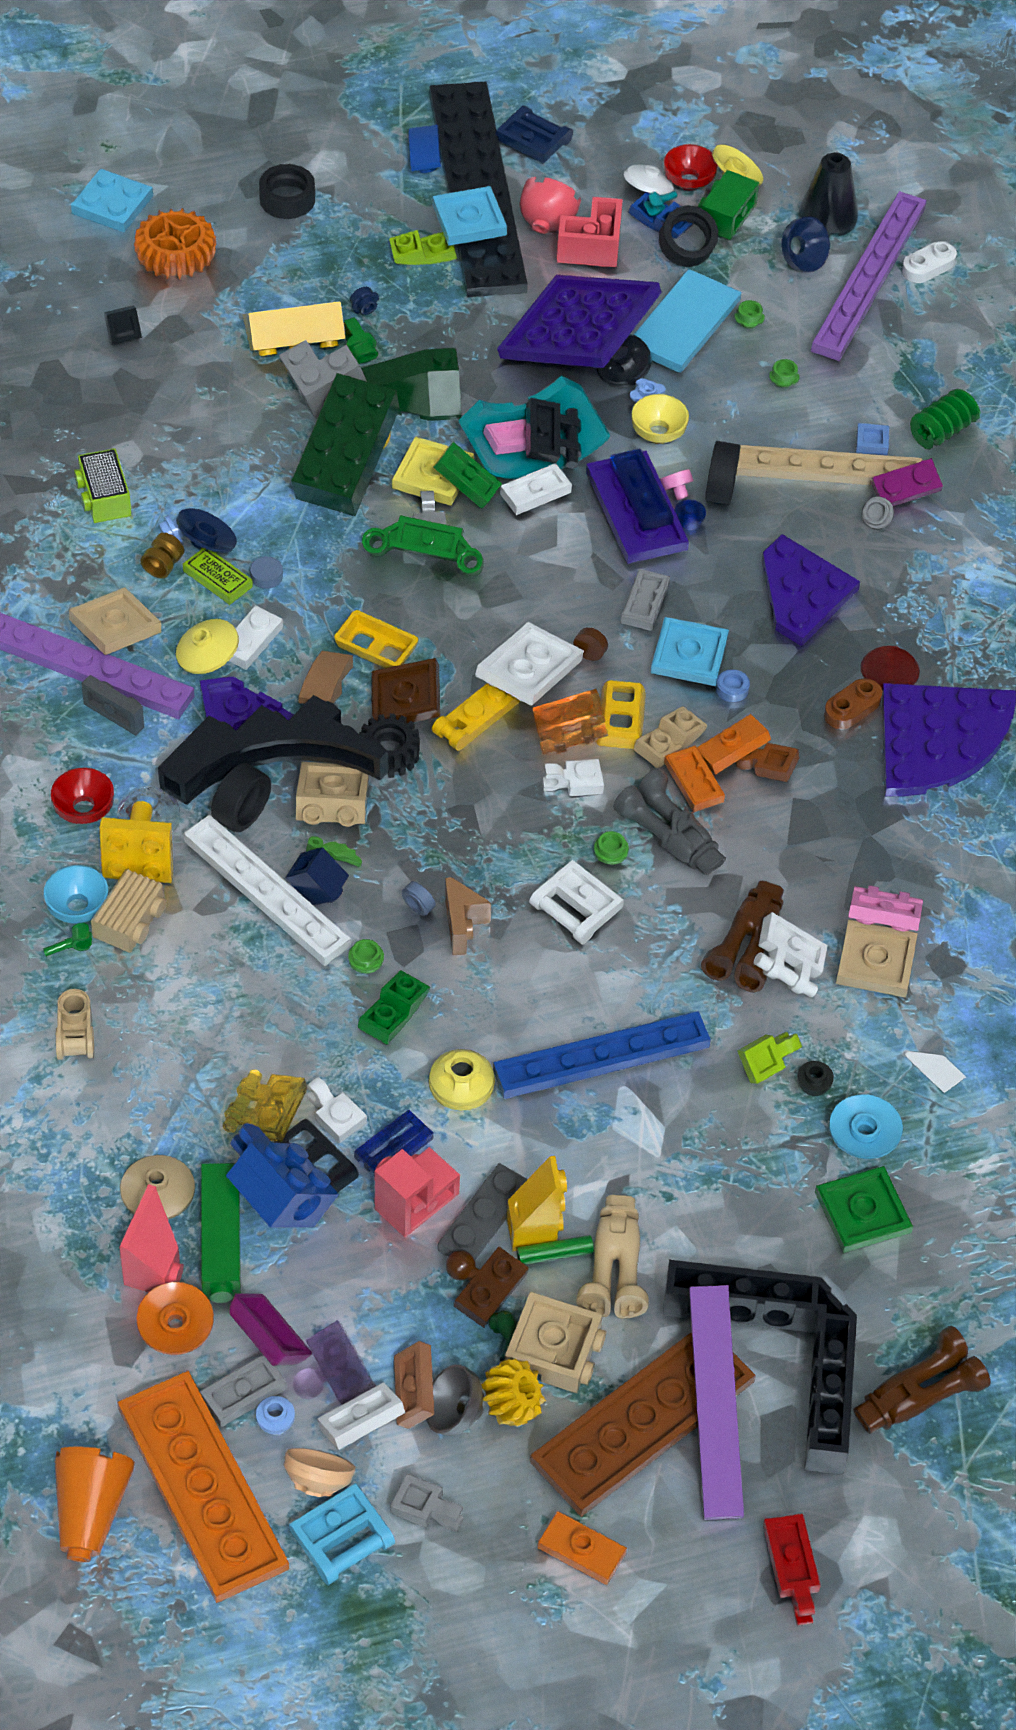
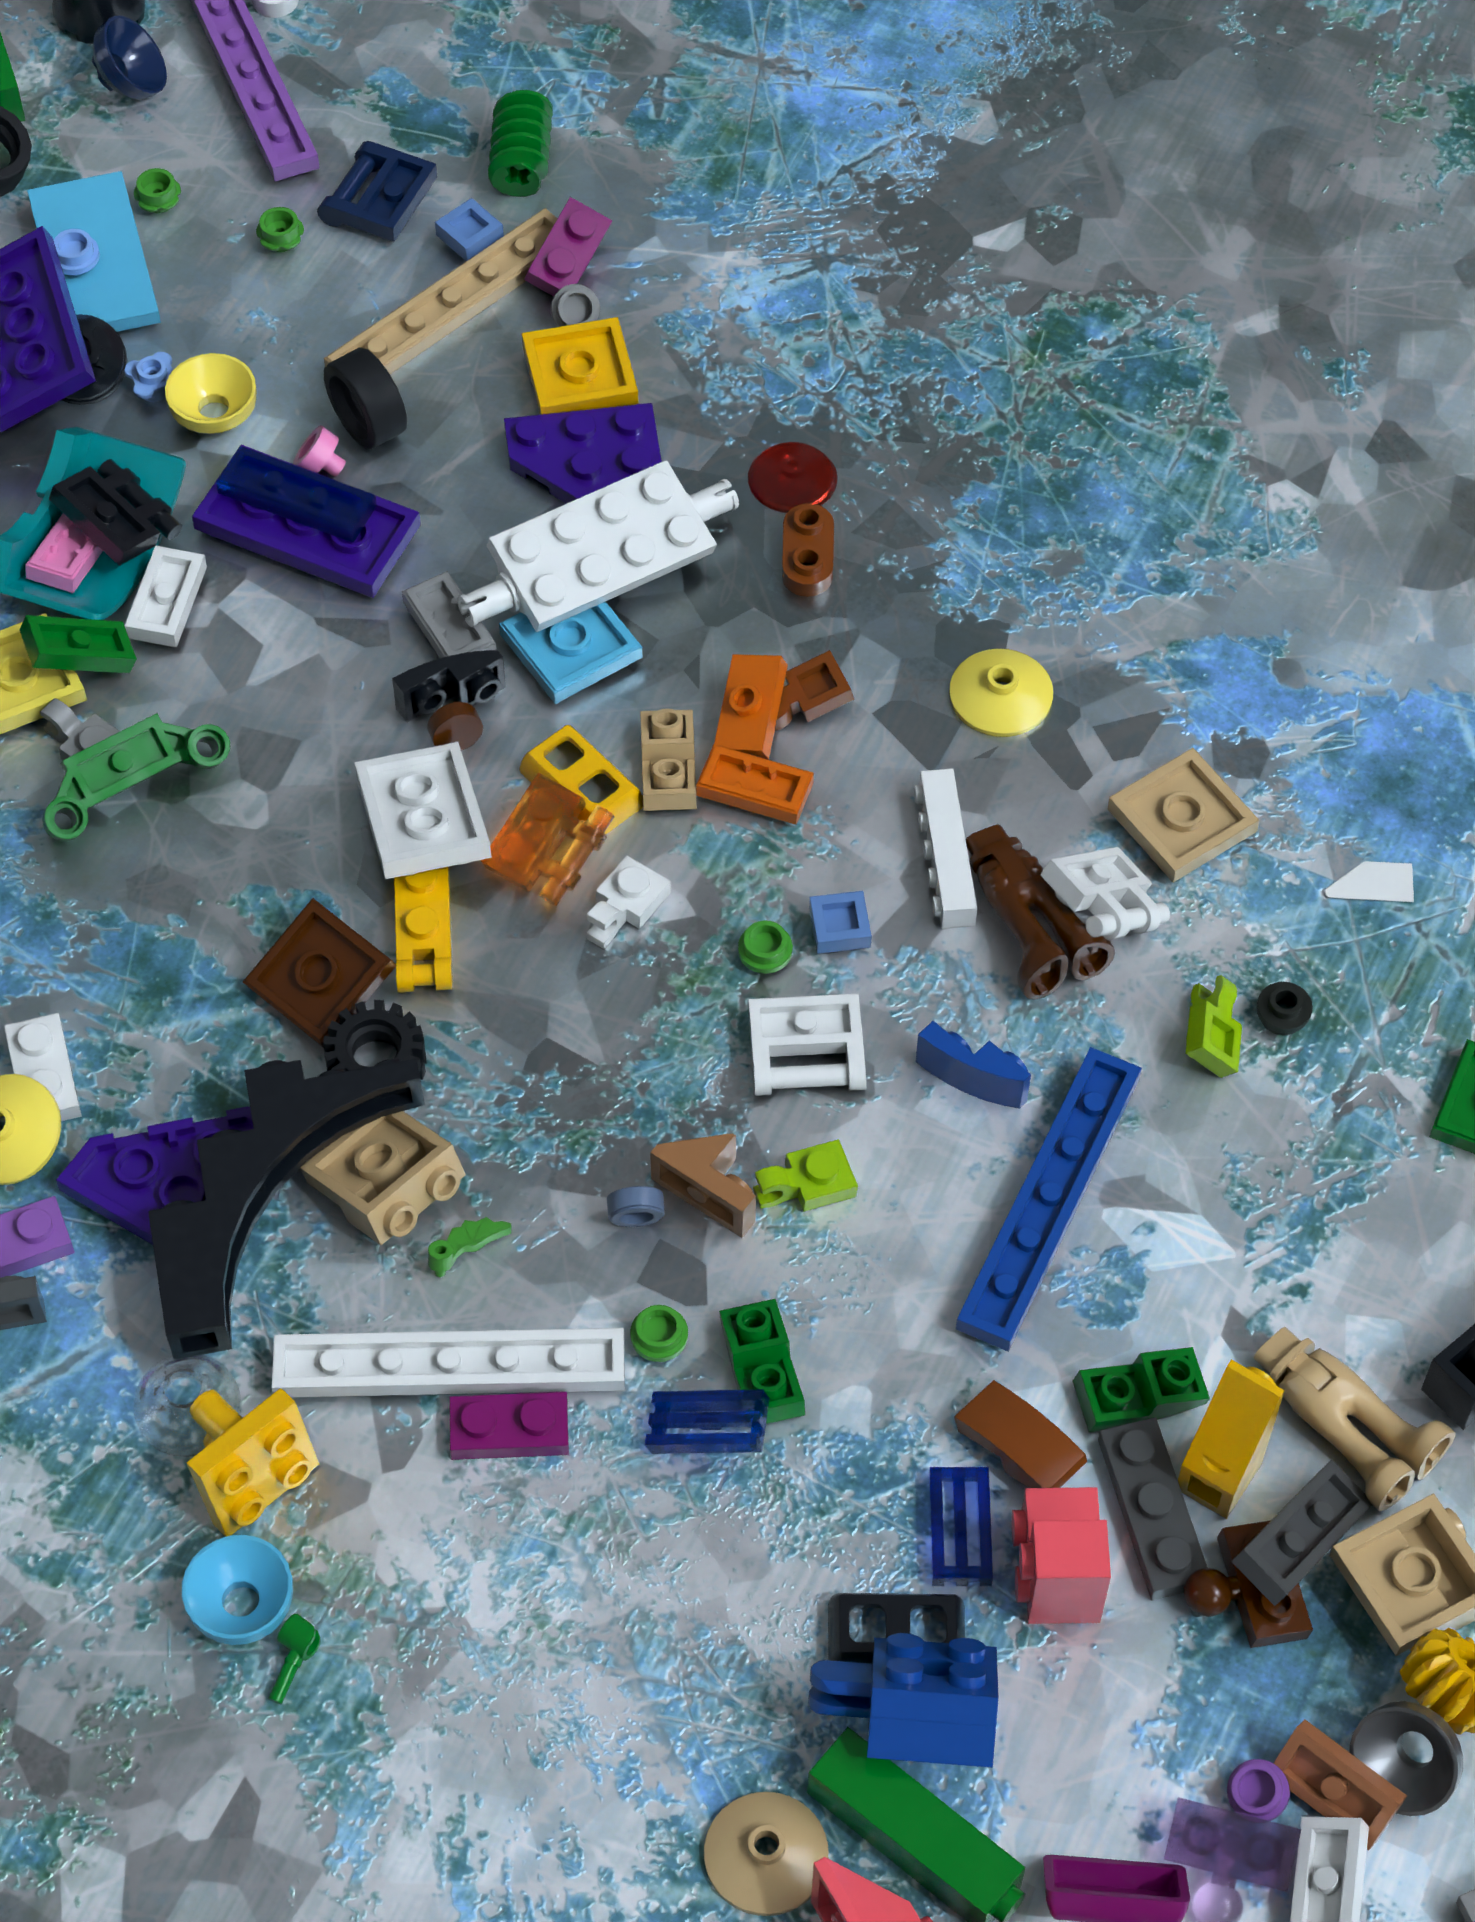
camera: 45 degrees left, 5 degrees up
red piece [51,768,114,824] -> none
tan piece [56,989,94,1060] -> none
tan brick [91,869,166,953] -> none
black tyre [211,763,271,832] -> none
clear yellow plate [222,1070,308,1142] -> none
dark blue brick [285,847,349,906] -> none
medium nougat slope [298,651,353,704] -> none
white plate [307,1077,367,1144] -> none
yellow piece [334,610,418,668] -> none
light yellow piece [429,1049,495,1111] -> none
dark green arm [489,1310,518,1362] -> none
green piece [516,1235,594,1265] -> none
dark grey piece [613,768,726,875] -> none
clear blue plate [674,500,706,530] -> none
medium blue tile [716,669,750,703] -> none
medium azure dish [829,1094,903,1159] -> none
bright pink plate [848,885,923,931] -> none
dark purple plate [882,683,1016,797] -> none
none -> light blue plate [54,229,100,275]
none -> dark blue plate [317,141,437,242]
none -> black slope [392,650,506,722]
none -> magenta plate [450,1392,569,1460]
none -> white plate [457,460,739,633]
none -> yellow plate [522,317,639,415]
none -> clear blue tile [645,1389,770,1454]
none -> lime plate [753,1139,858,1212]
none -> medium blue plate [809,891,872,954]
none -> white piece [914,768,977,929]
none -> blue slope [916,1021,1031,1109]
none -> light yellow dish [949,649,1053,737]
none -> dark orange slope [954,1380,1087,1488]
none -> green slope [1072,1347,1210,1433]
none -> medium lavender plate [1227,1759,1290,1823]
none -> dark grey plate [1231,1460,1372,1606]

